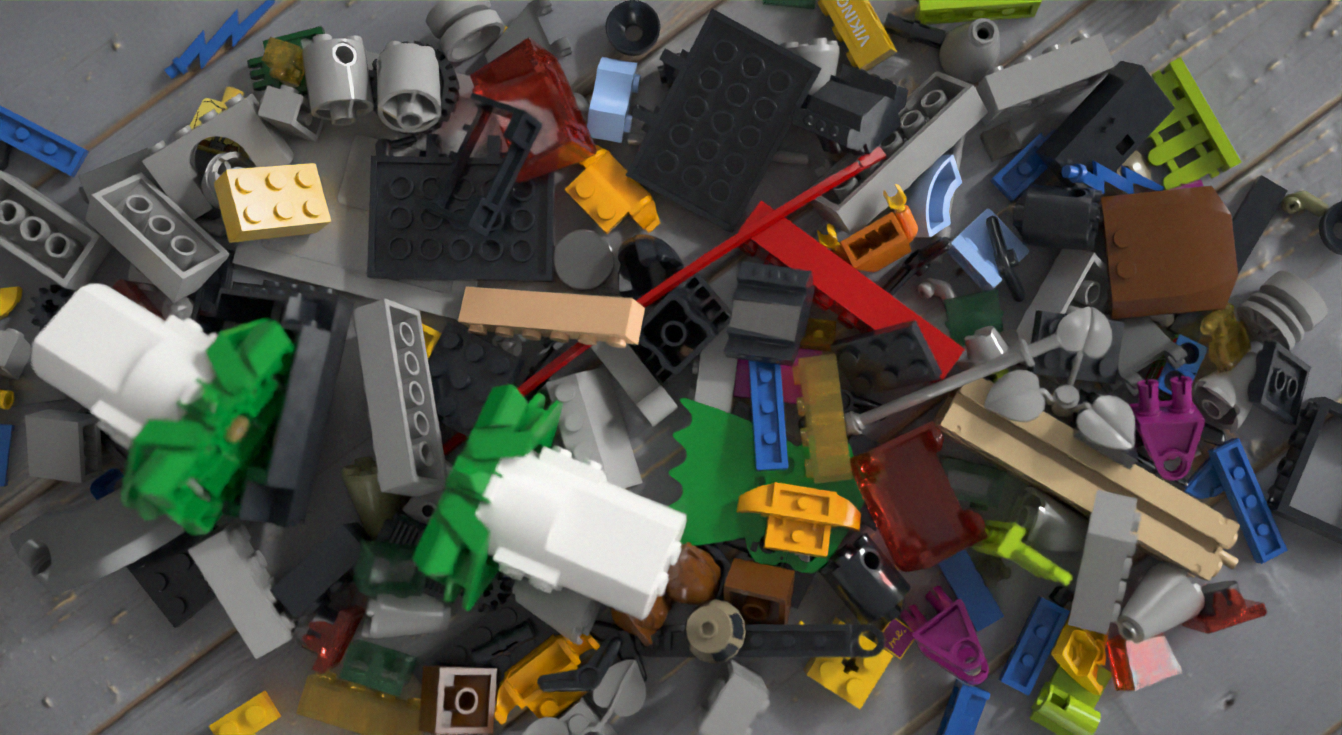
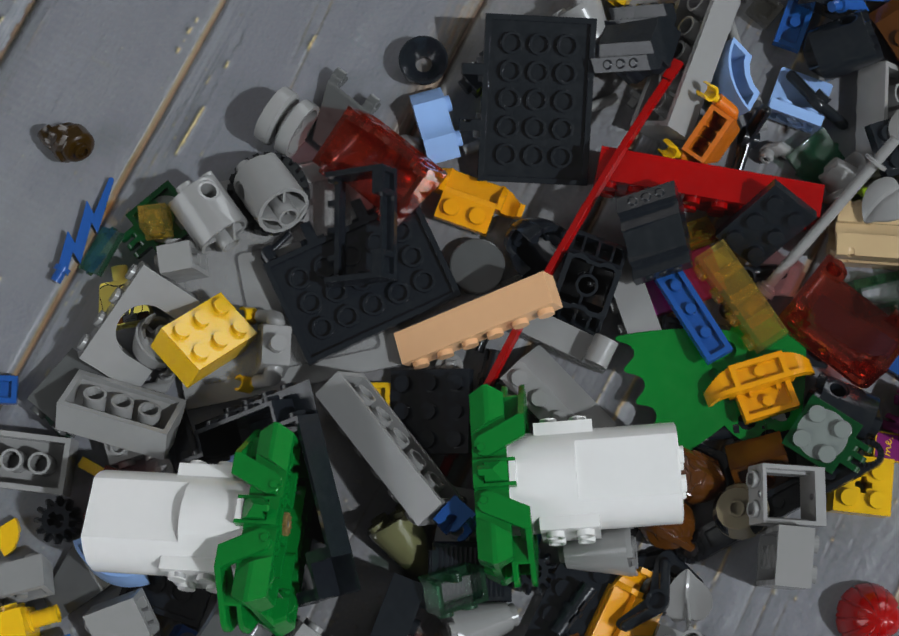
camera: 25 degrees left, 5 degrees down
none -> yellow tile [78,456,107,476]
none -> piece [79,226,125,277]
none -> light grey torso [234,307,292,394]
none -> blue hinge [433,495,476,542]
none -> light grey window [746,463,827,528]
none -> piece [781,394,873,475]

